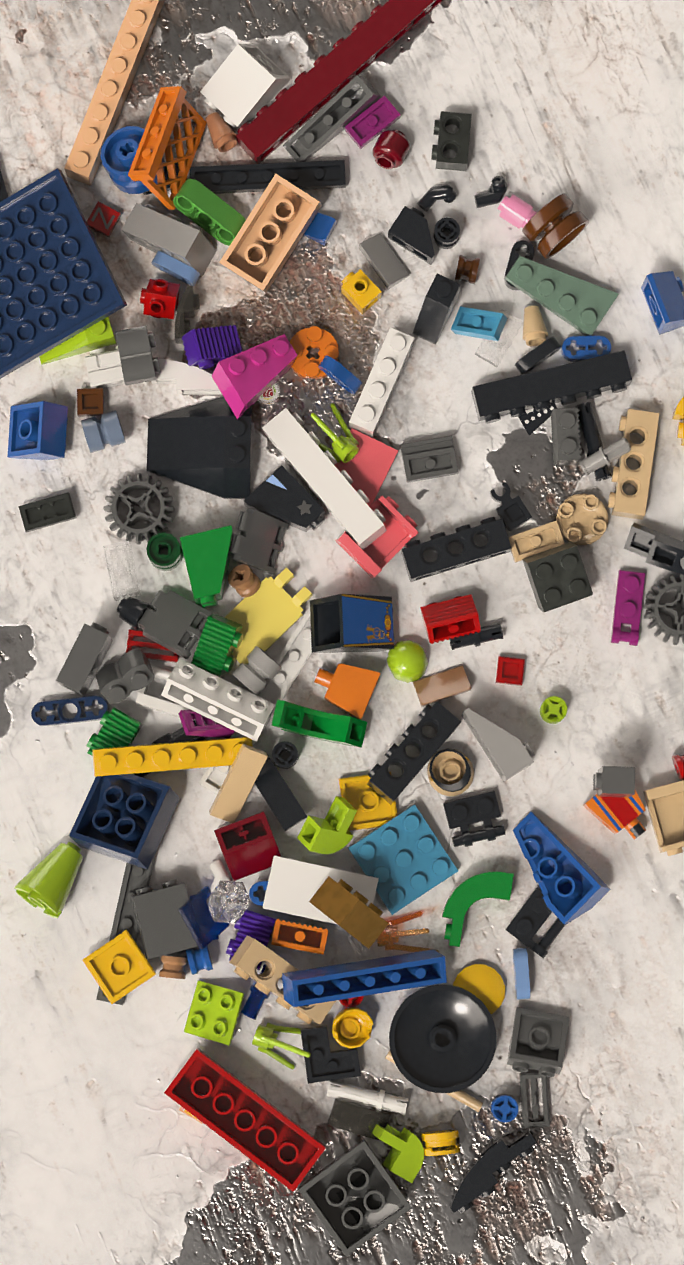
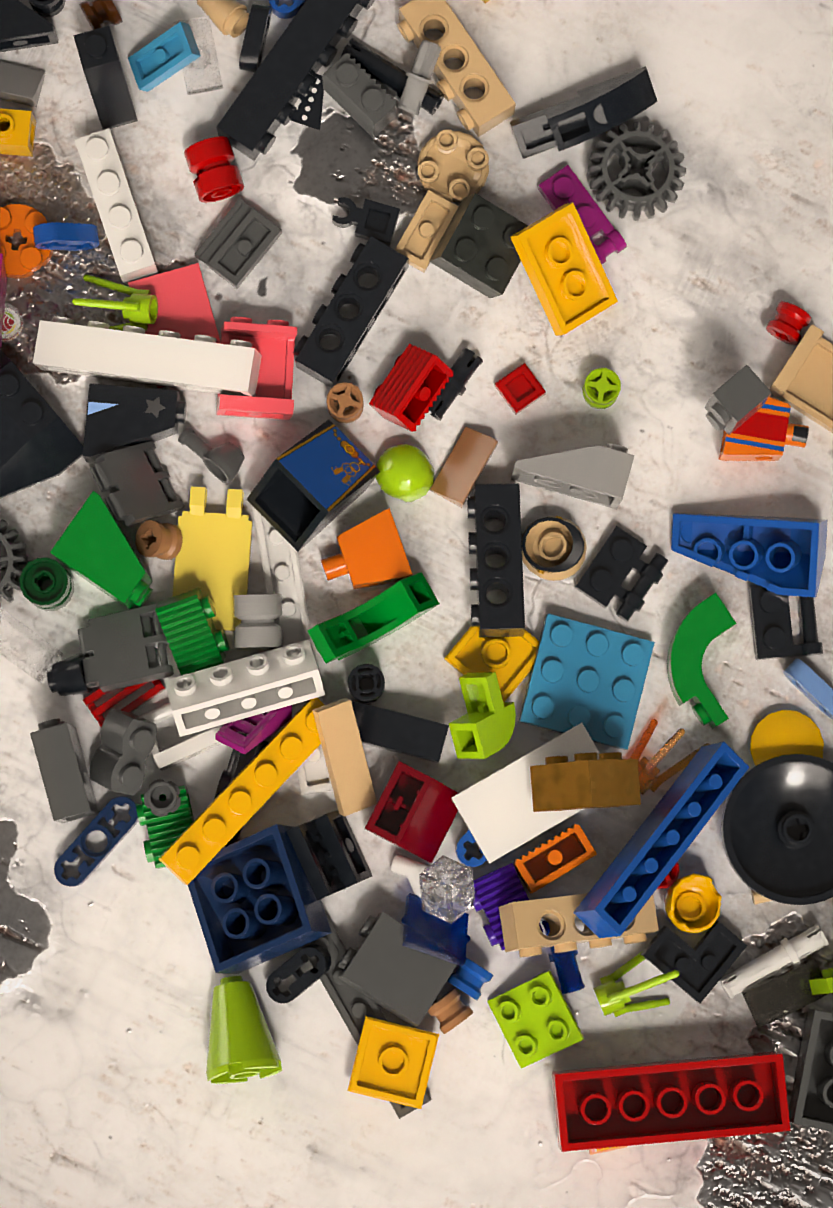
camera: 45 degrees left, 0 degrees up
none -> dark grey plate [144,779,181,817]
none -> dark grey bar [178,427,245,484]
none -> red wheel [184,136,245,203]
none -> black beam [266,944,331,1004]
none -> black slope [286,810,372,901]
none -> medium nougat wheel [327,382,364,424]
none -> yellow plate [510,203,618,336]

